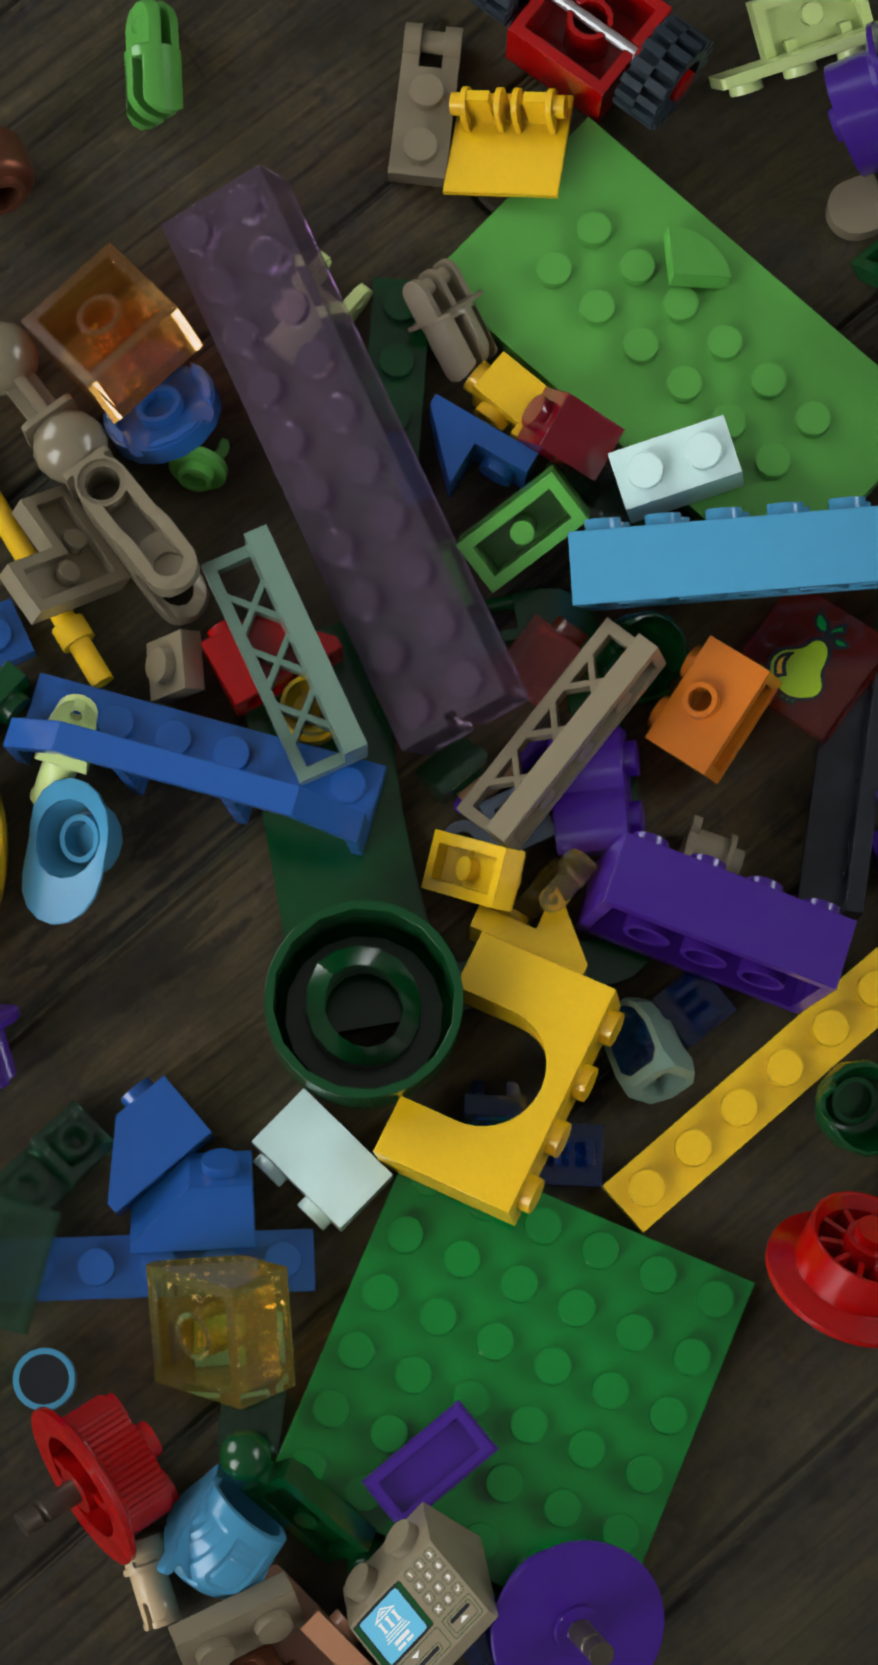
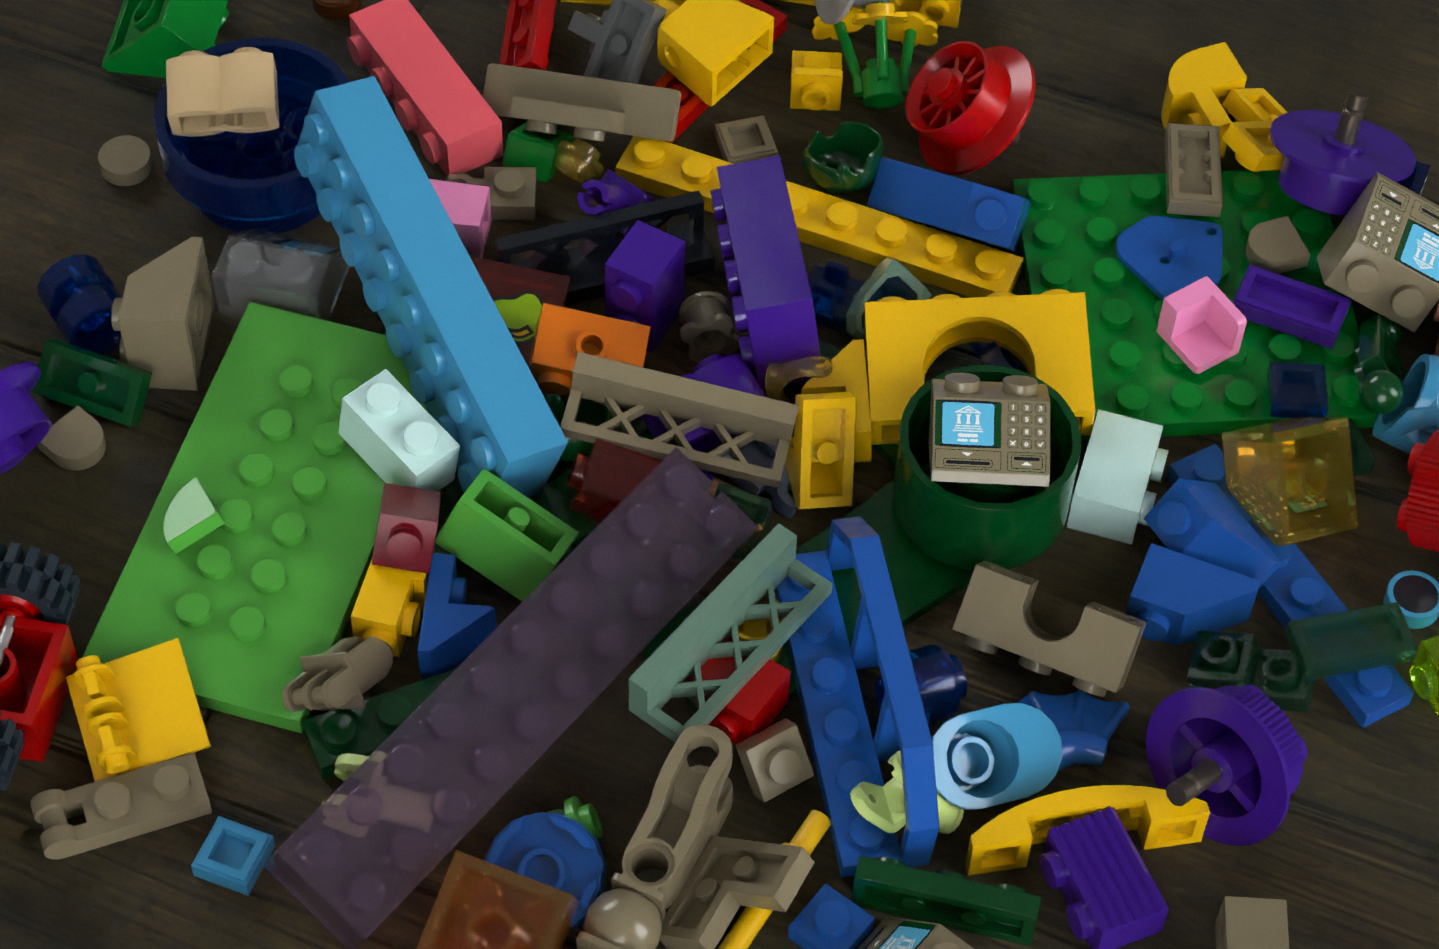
camera: 115 degrees left, 25 degrees down
none -> dark azure tile [191,816,275,896]
none -> dark purple brick [605,220,685,353]
none -> blue slope [867,157,1031,252]
none -> clear blue head [875,645,967,724]
none -> dark tan slope [928,373,1050,487]
none -> dark tan arch [952,561,1147,697]
none -> blue arm [993,689,1130,772]
none -> blue piece [1115,216,1223,300]
none -> bright pink panel [1156,276,1247,374]
none -> yellow brick [1161,42,1247,158]
none -> dark tan plate [1165,123,1222,217]
none -> yellow plate [1221,88,1288,172]
none -> dark tan tile [1245,216,1311,274]
none -> clear blue tile [1267,362,1329,420]

